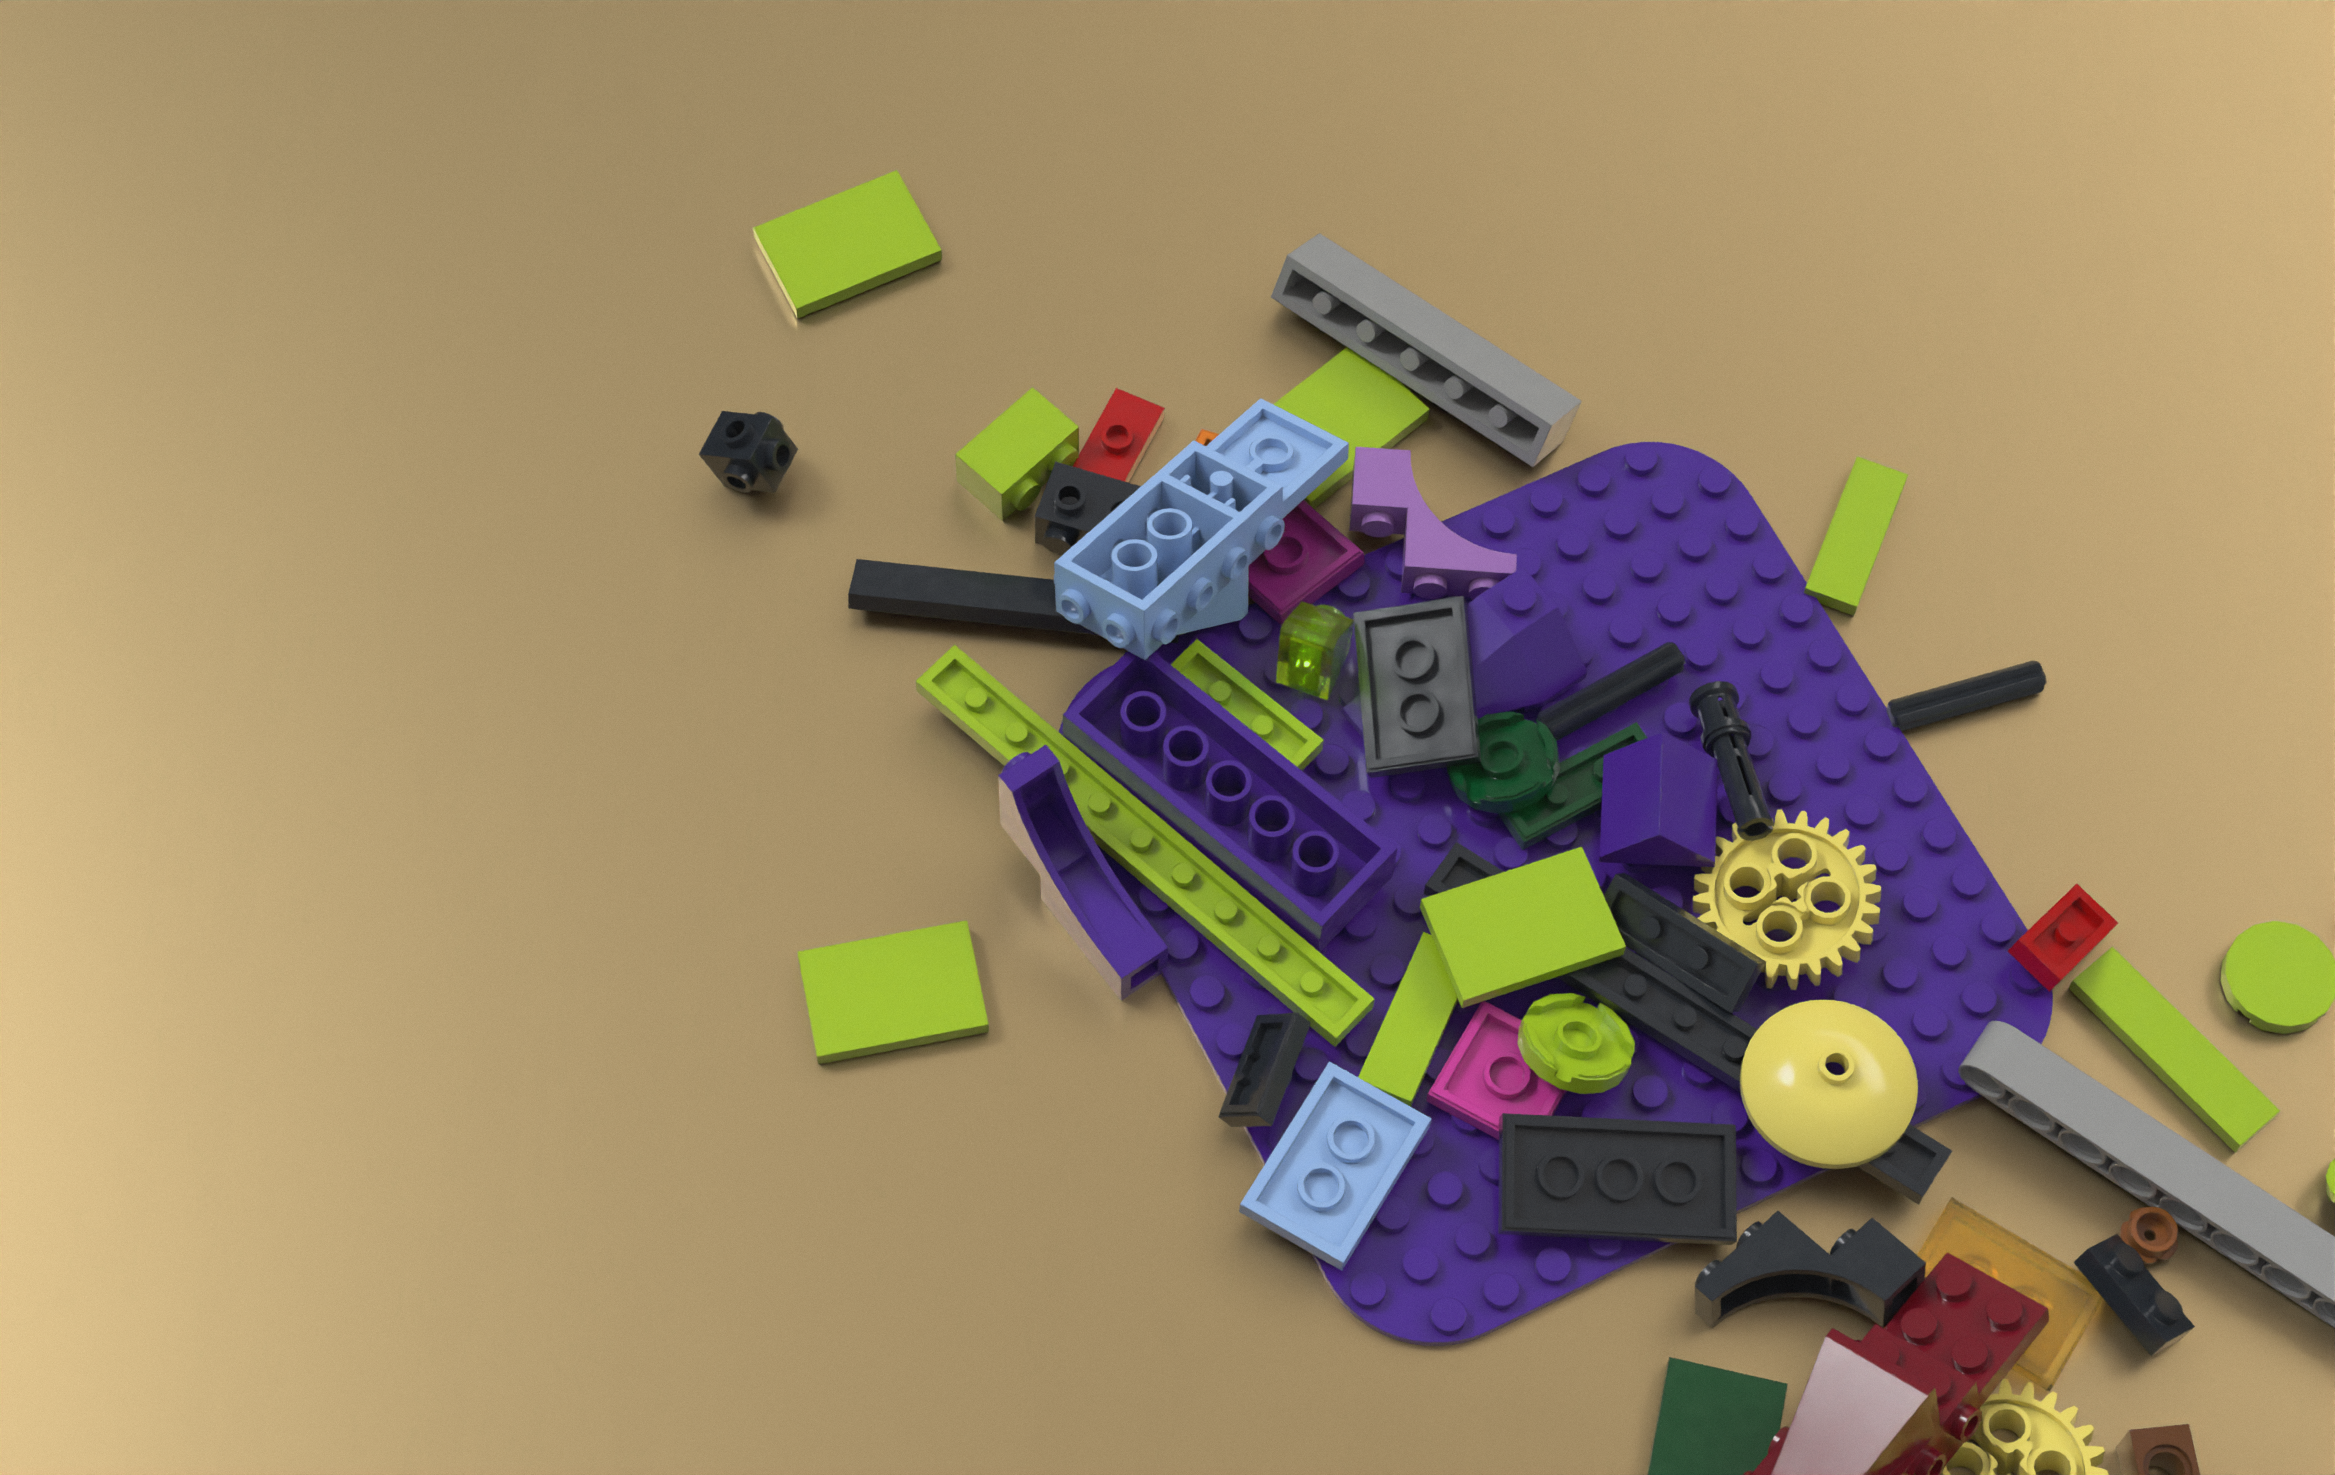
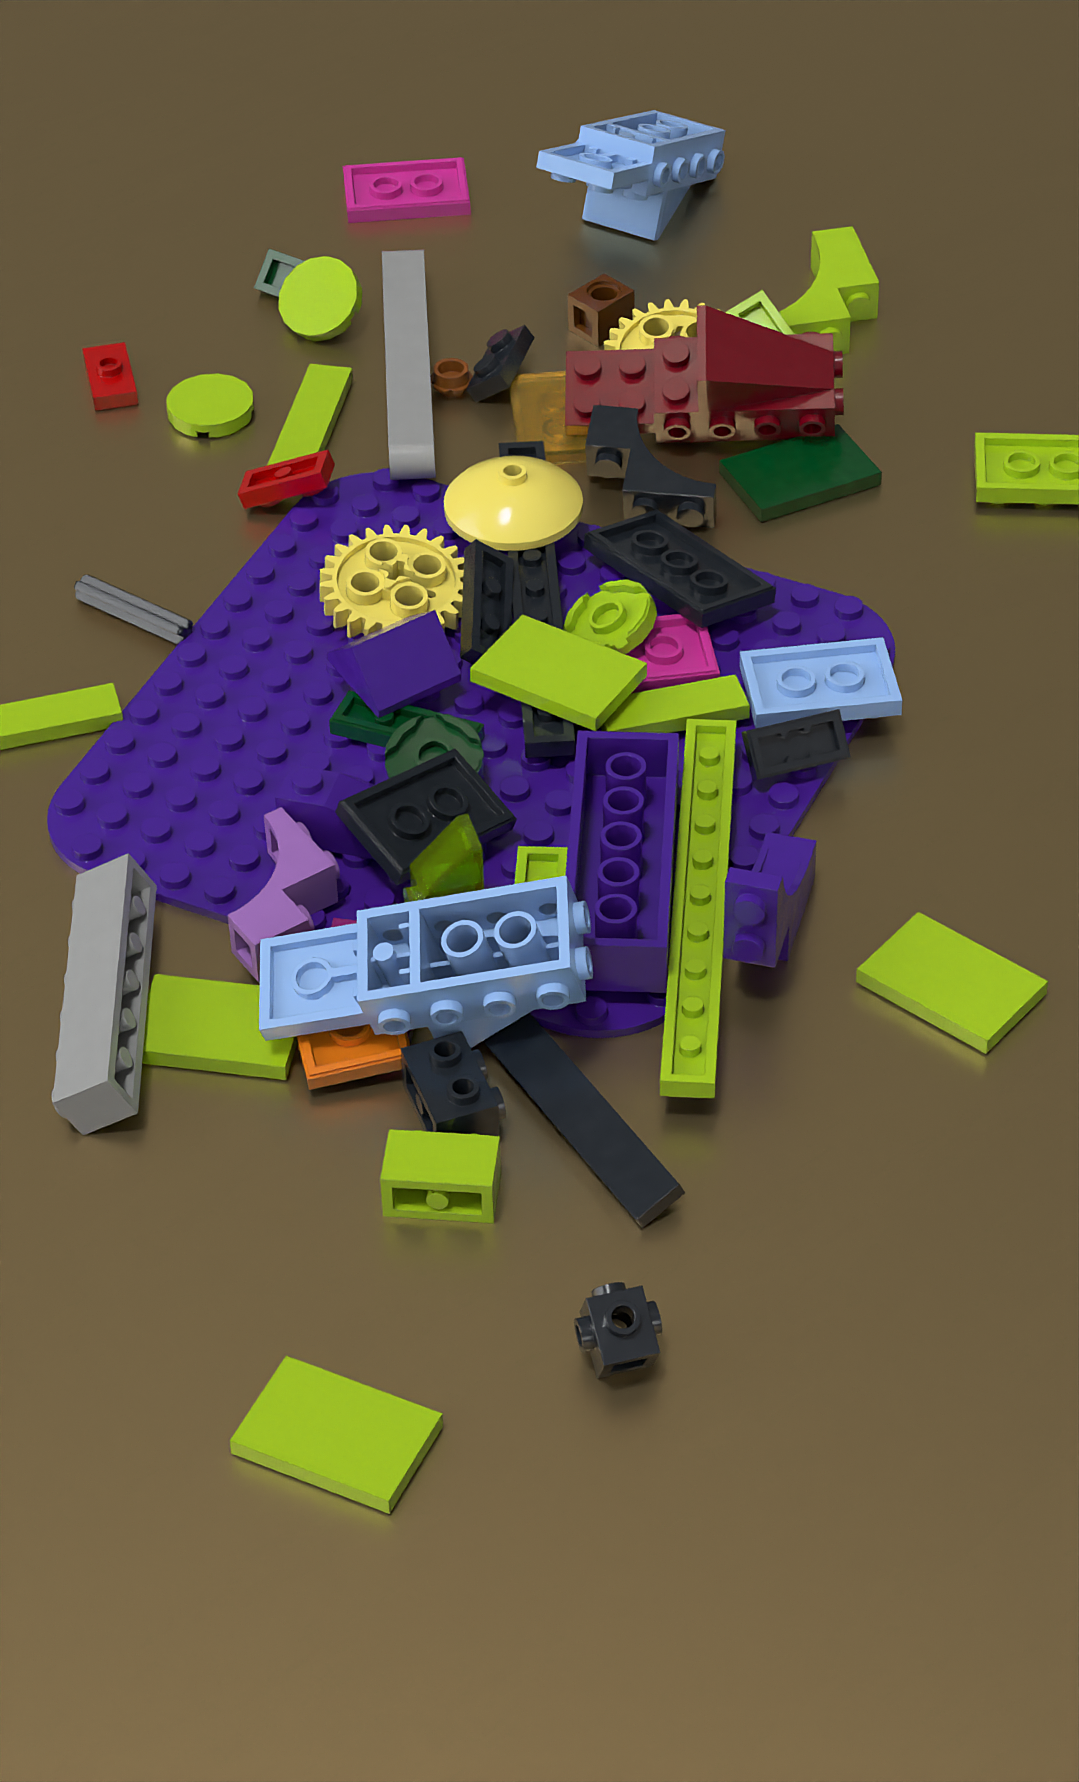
camera: 125 degrees left, 20 degrees down
red plate [1073,388,1165,483] -> none
black axle [1536,642,1686,741] -> none
black pin [1689,681,1774,841] -> none

